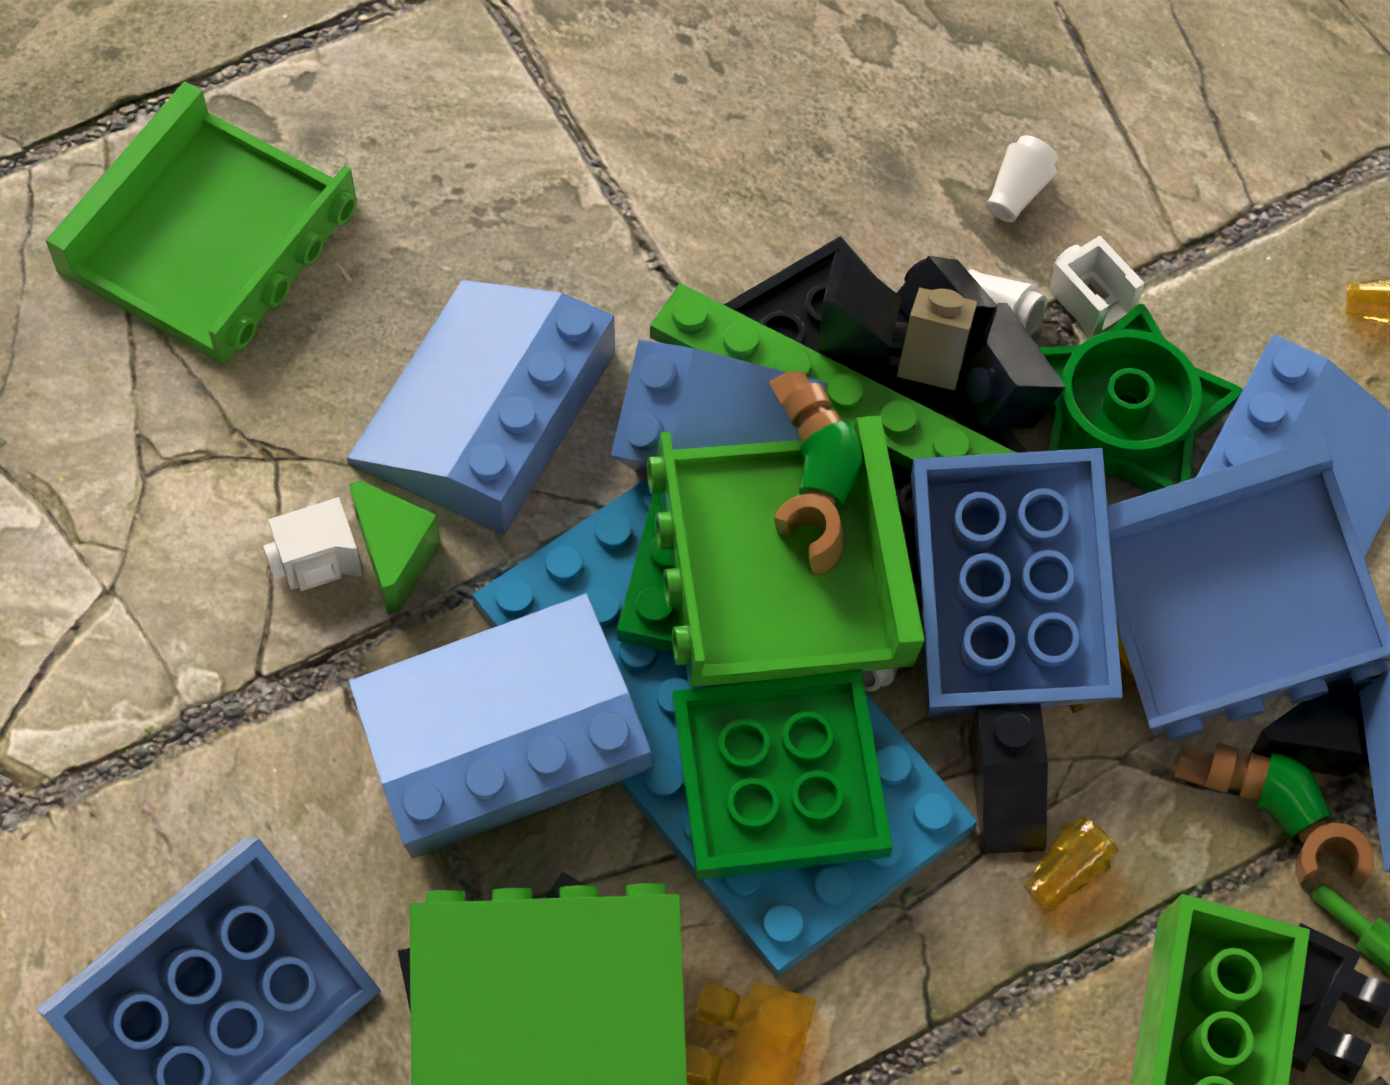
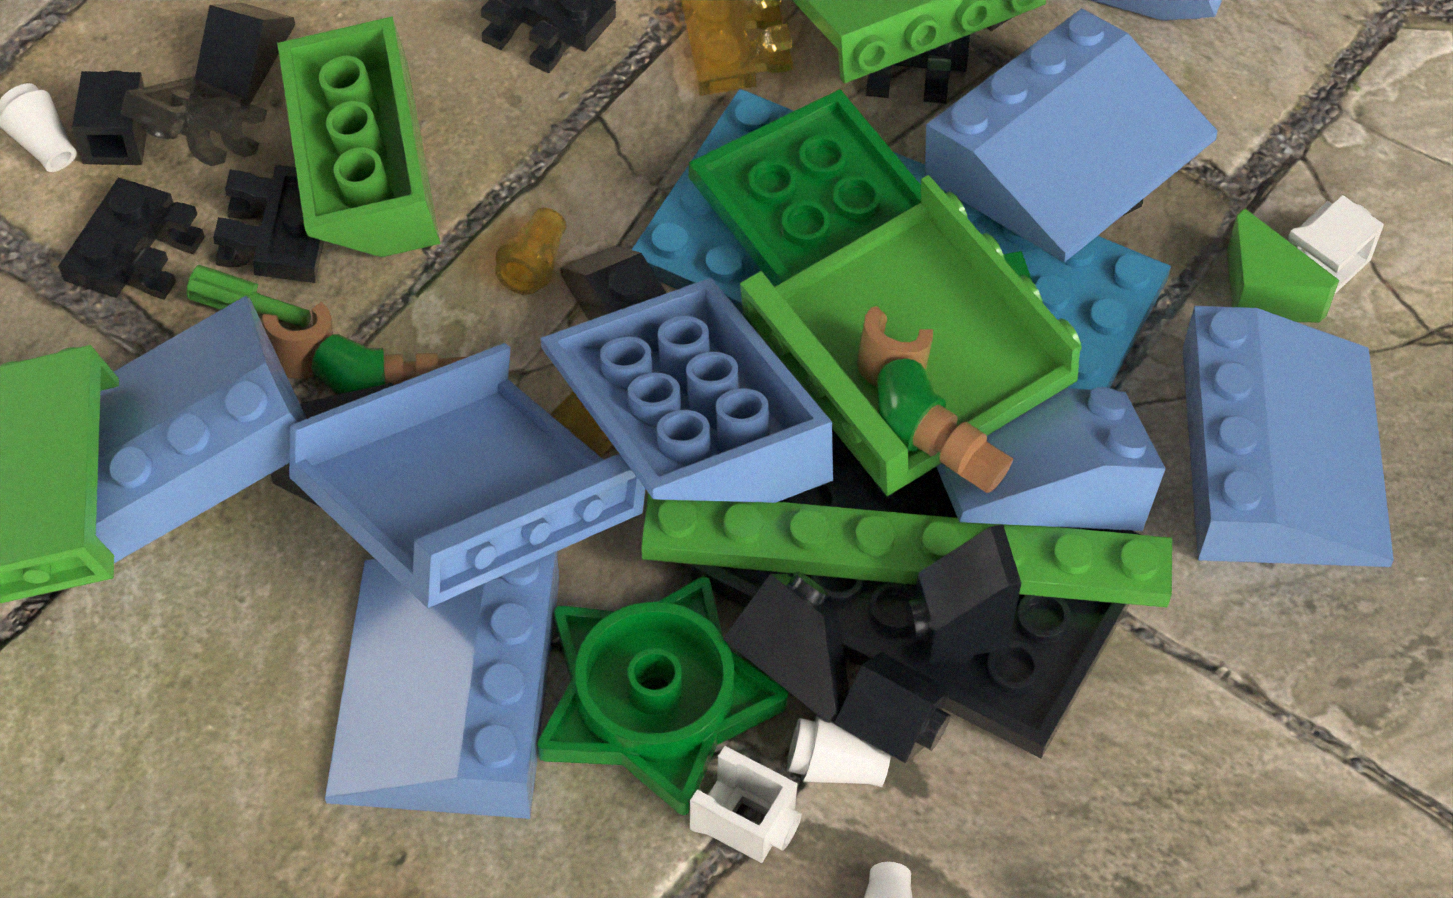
camera: 155 degrees right, 5 degrees down
dark tan brick [897,287,977,391] -> none

